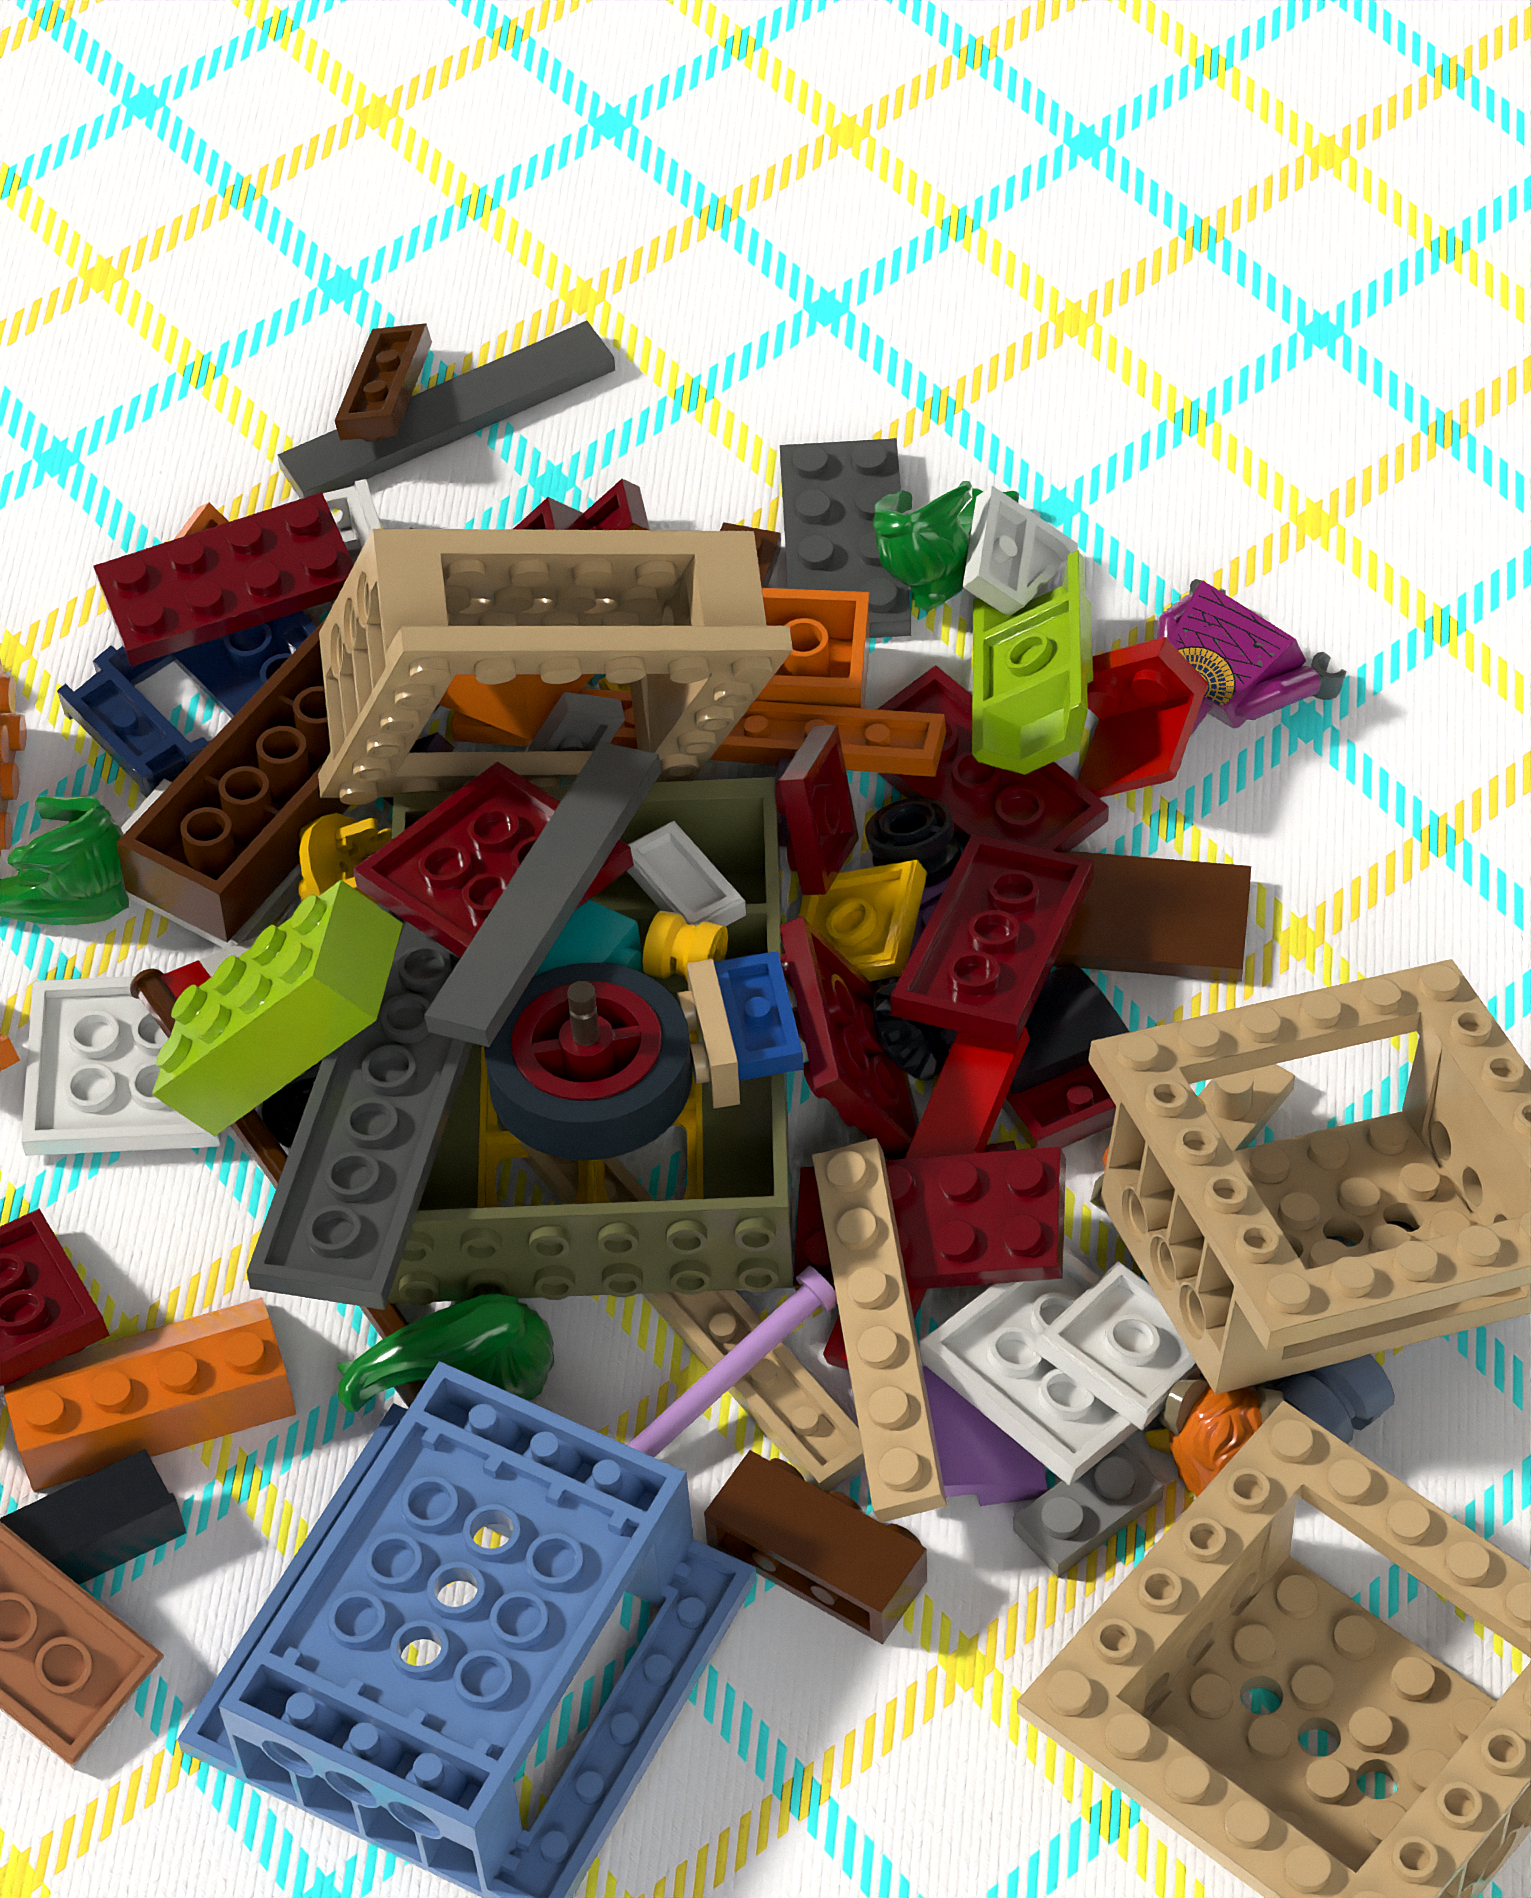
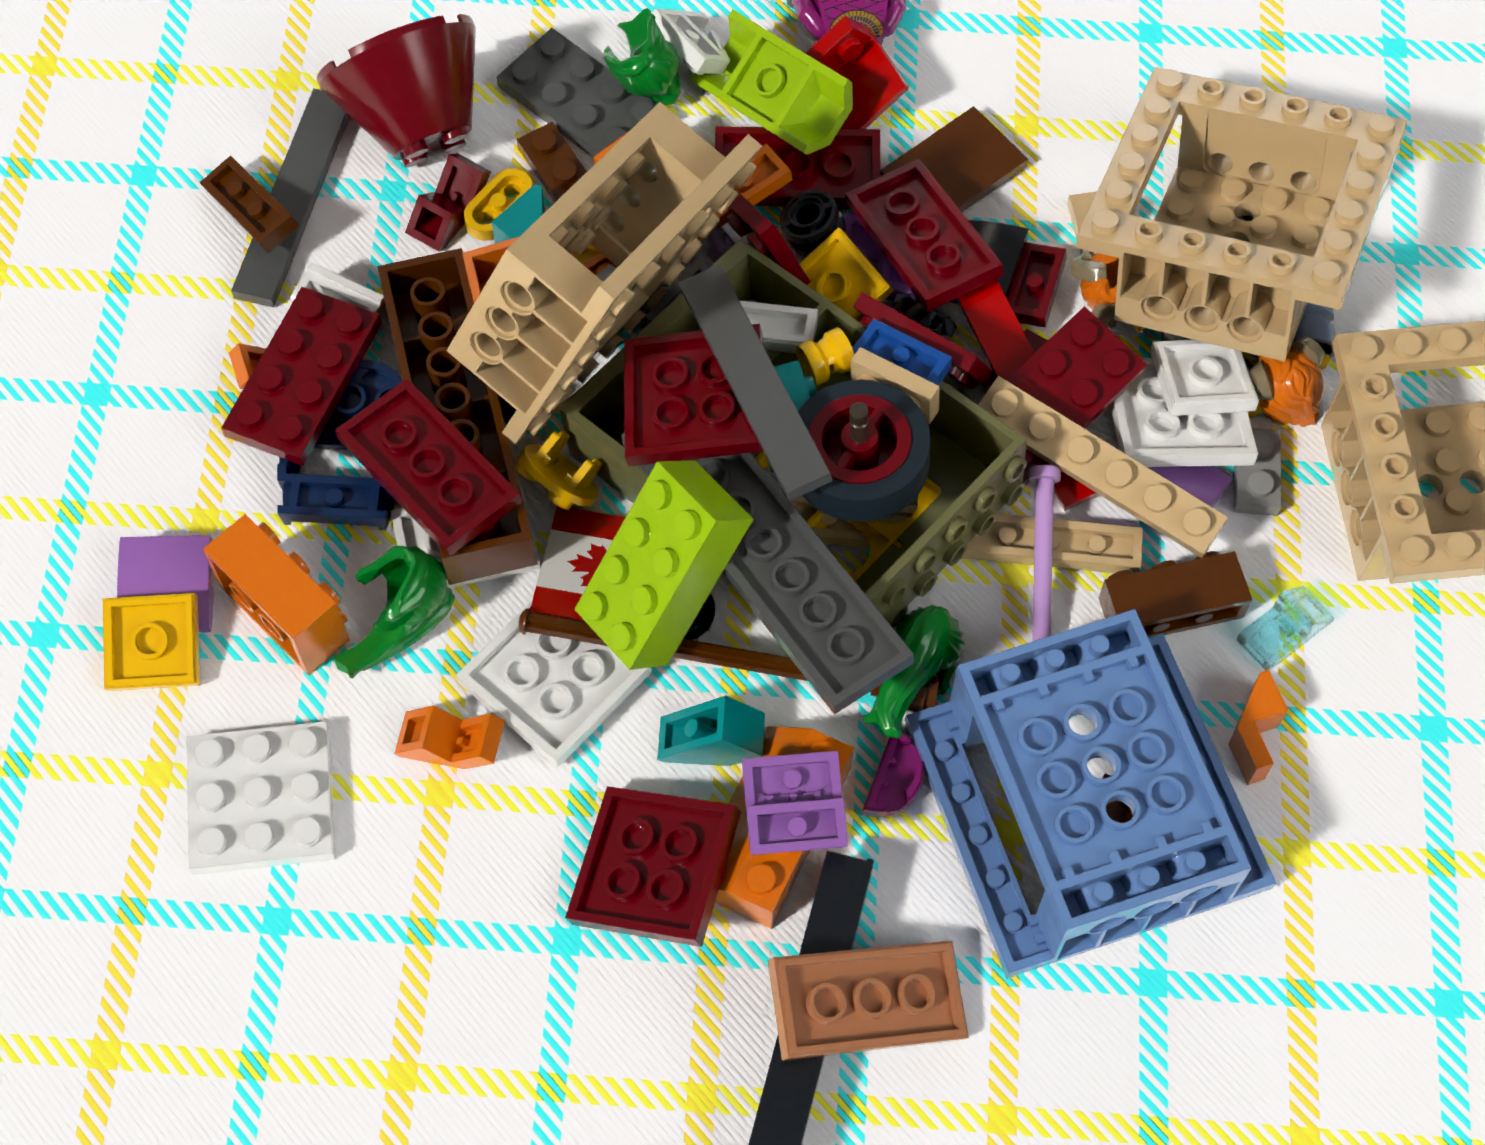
camera: 50 degrees left, 10 degrees up
none -> dark red cone [316,14,476,168]
none -> dark red plate [335,379,522,557]
none -> teal slope [657,695,765,766]
none -> medium lavender slope [741,751,848,855]
none -> magenta plate [862,732,925,818]
none -> orange slope [1228,669,1288,785]
none -> clear light blue slope [1236,586,1335,671]

